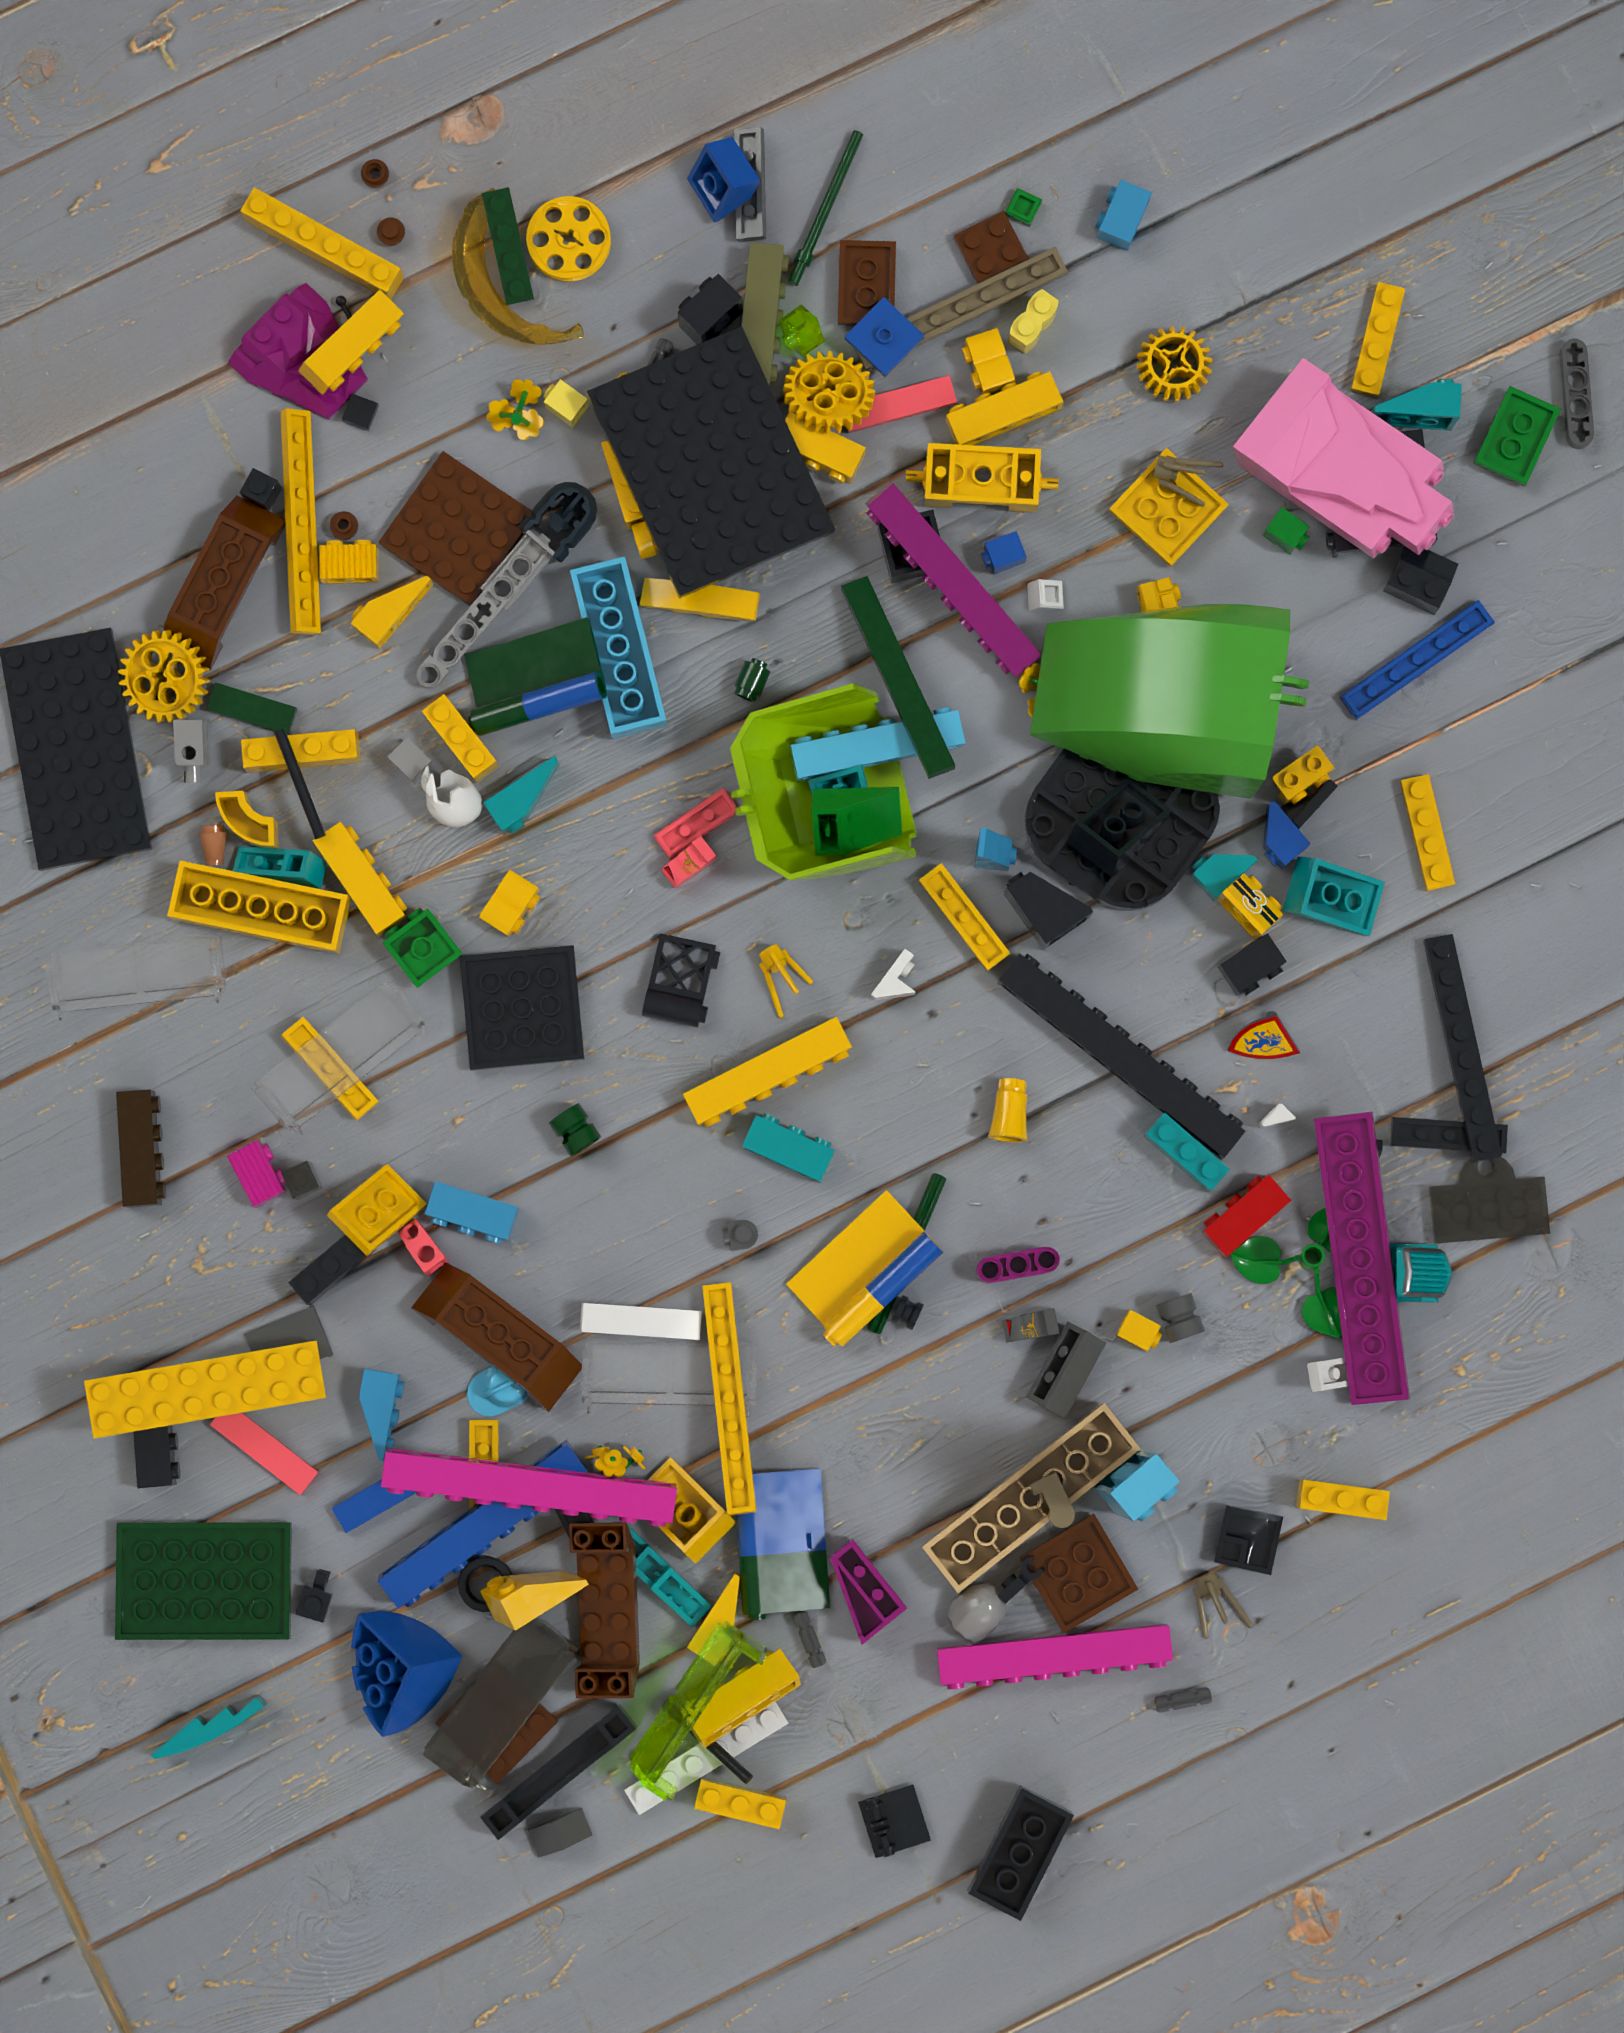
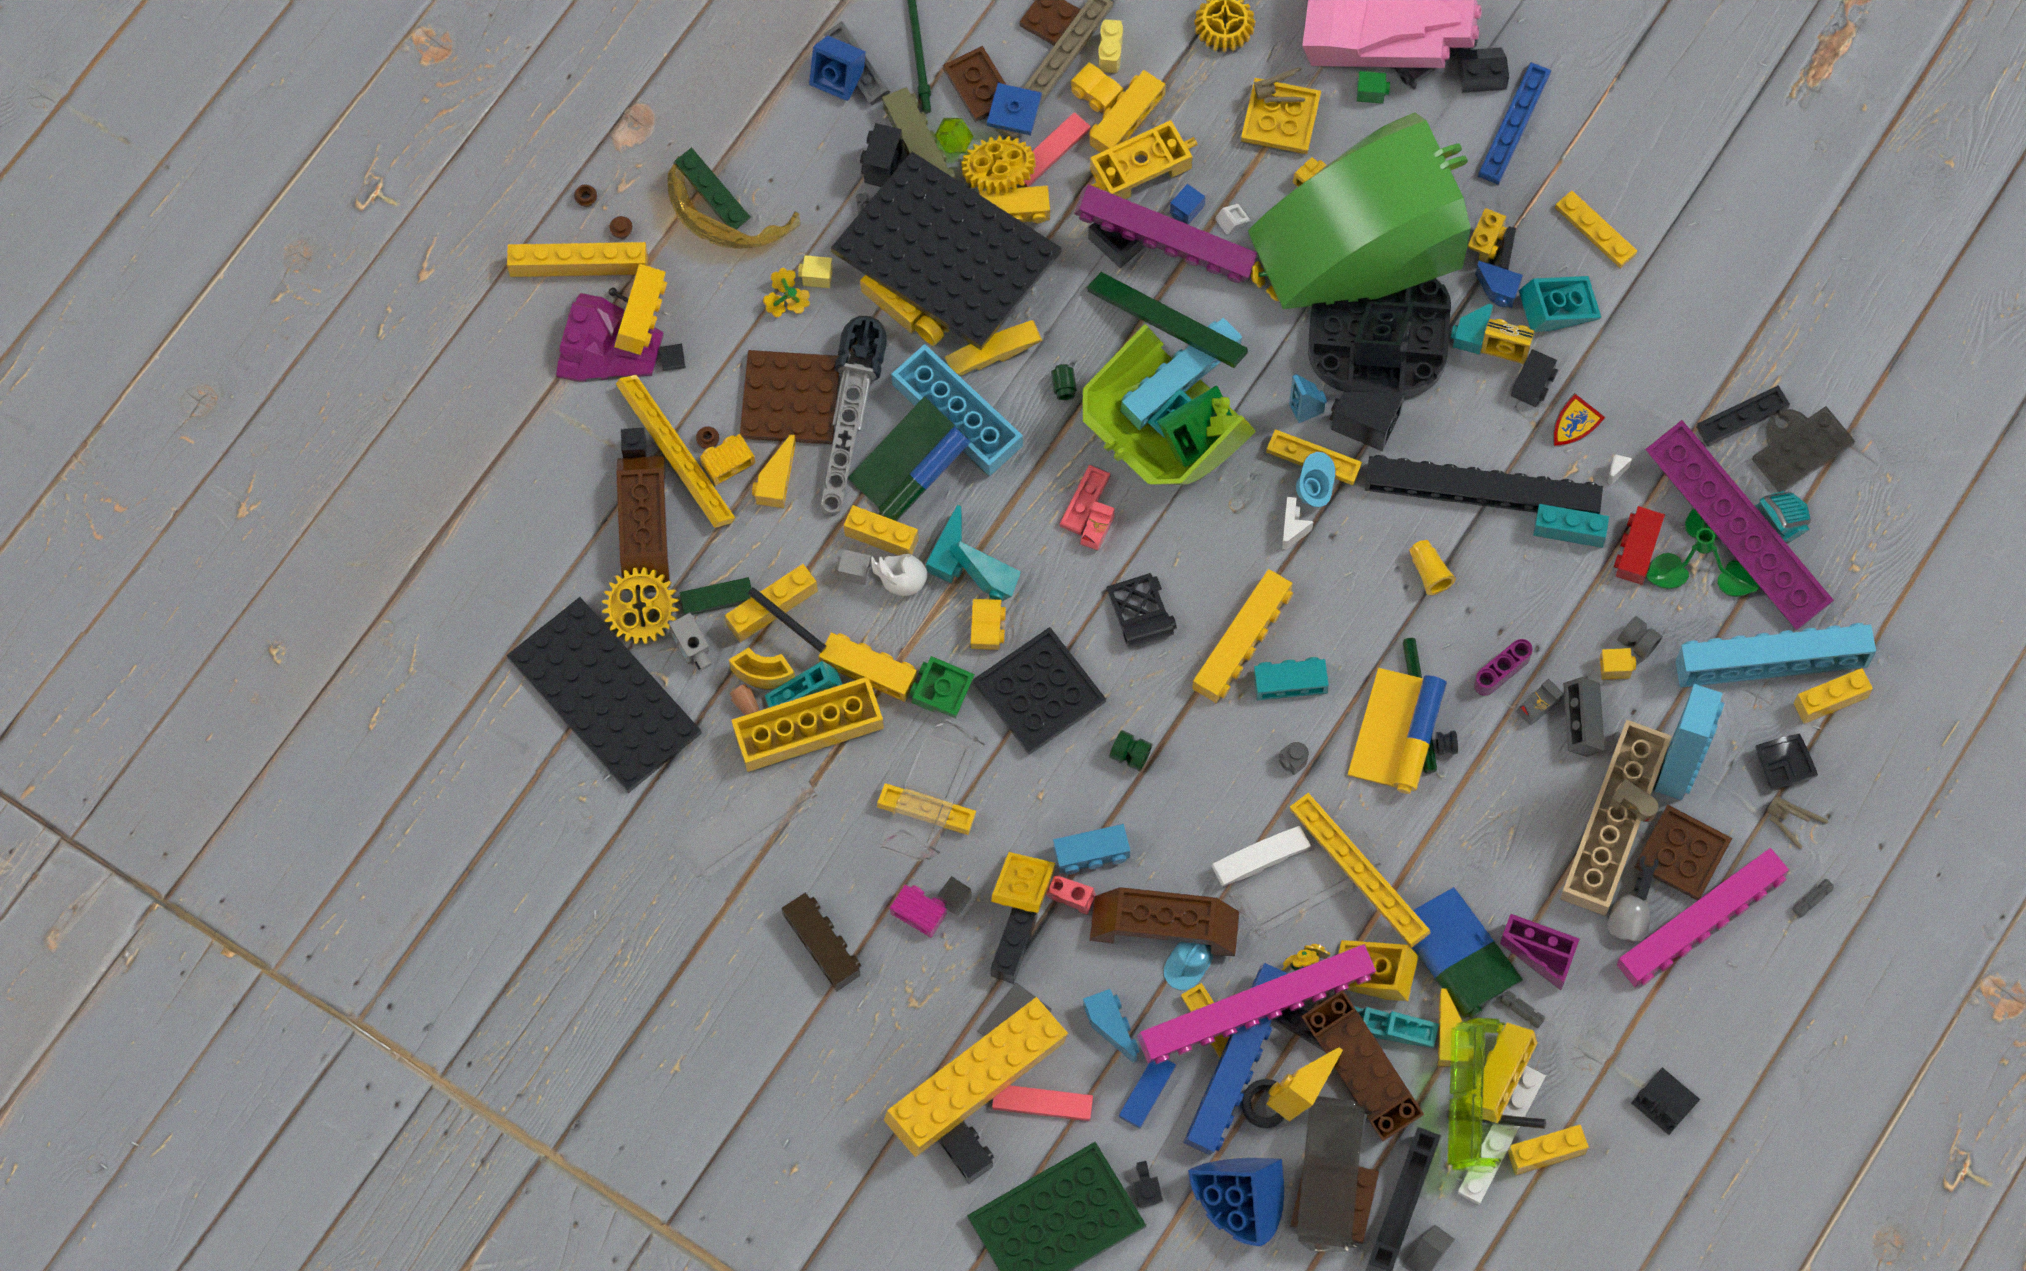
camera: 30 degrees left, 15 degrees down
yellow wedge [526,196,611,282] -> none
yellow plant [759,944,813,1018] -> none
black brick [967,1785,1074,1921] -> none
white slope [1307,1357,1349,1392] -> none
black plate [1423,934,1502,1163] -> none
none -> teal slope [950,541,1021,601]
none -> lime piece [1207,397,1237,437]
none -> medium azure piece [1296,452,1335,507]
none -> medium azure brick [1675,623,1876,688]

